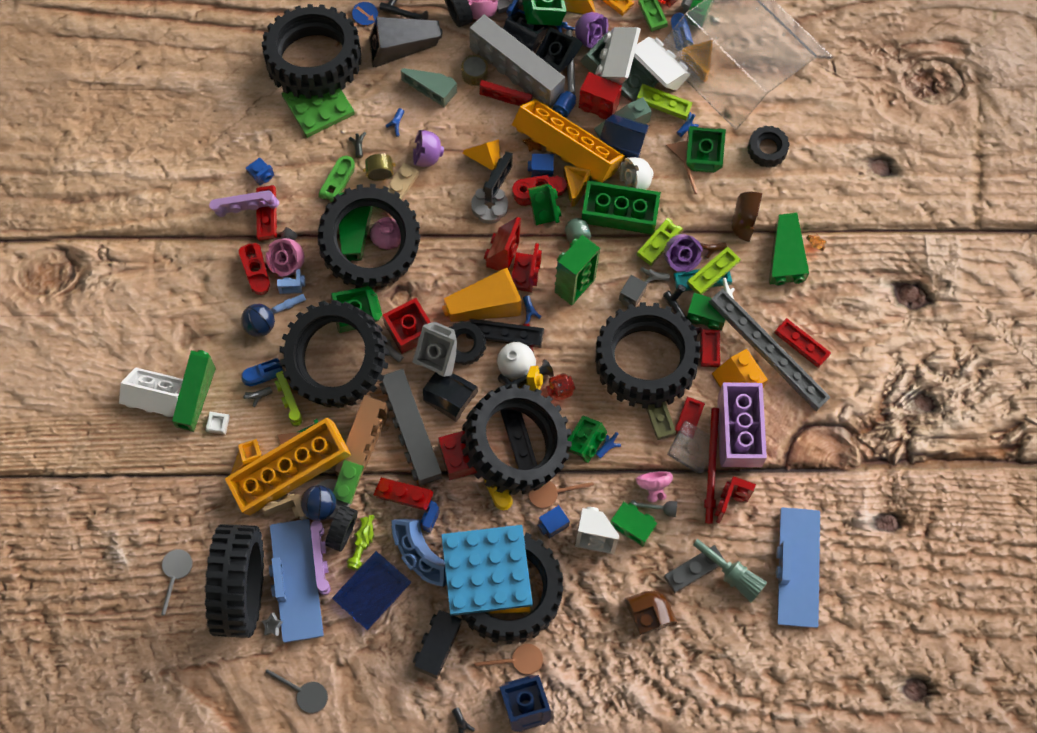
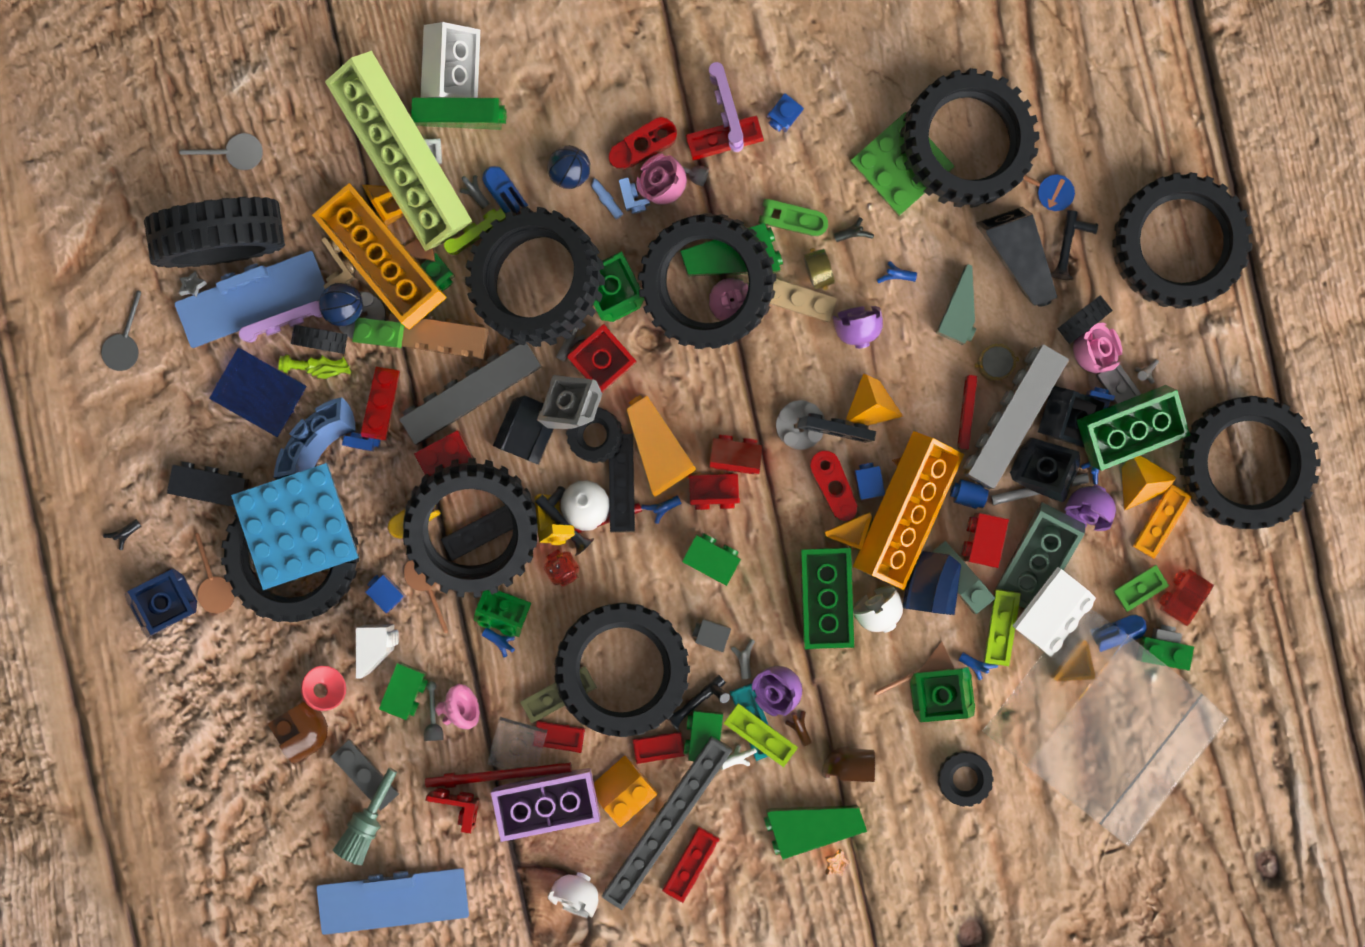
camera: 80 degrees right, 20 degrees up
green bracket [528,183,561,225] -> none
sand green head [565,218,591,244] -> none
white slope [595,27,641,84] -> none
lime plate [637,218,683,266] -> none
none -> coral piece [301,666,346,711]
none -> yellowish green brick [325,51,472,251]
none -> white cylinder [547,872,599,918]

